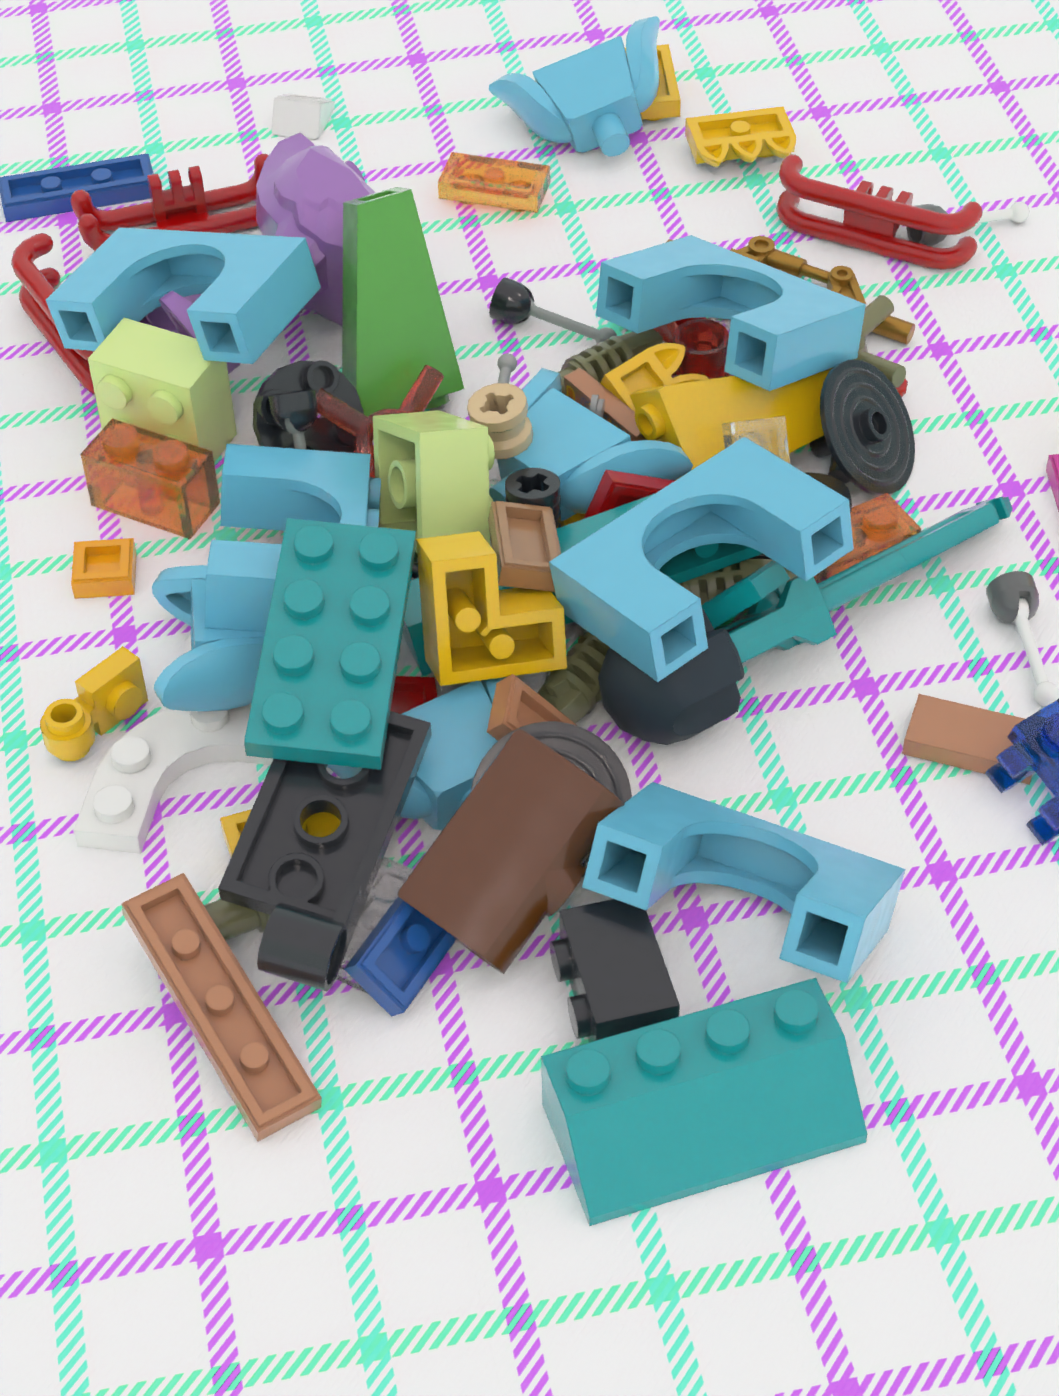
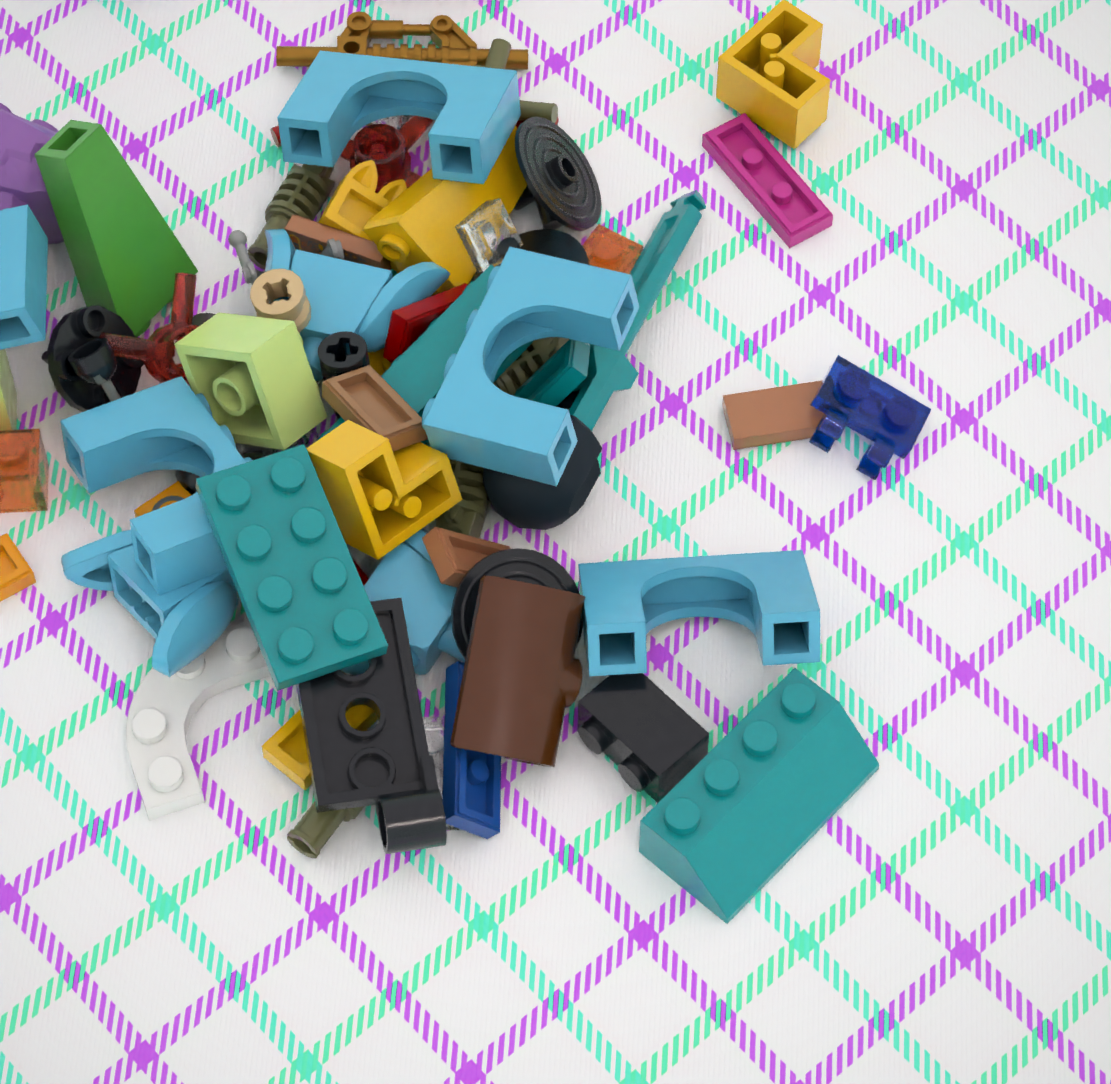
camera: 30 degrees left, 10 degrees up
yellow plate [40,646,148,761] -> none
nougat tile [121,873,322,1142] -> none
clear orange plate [438,152,551,213] -> none
black hinge [489,277,617,344] -> none
hinge [986,571,1059,707] -> none

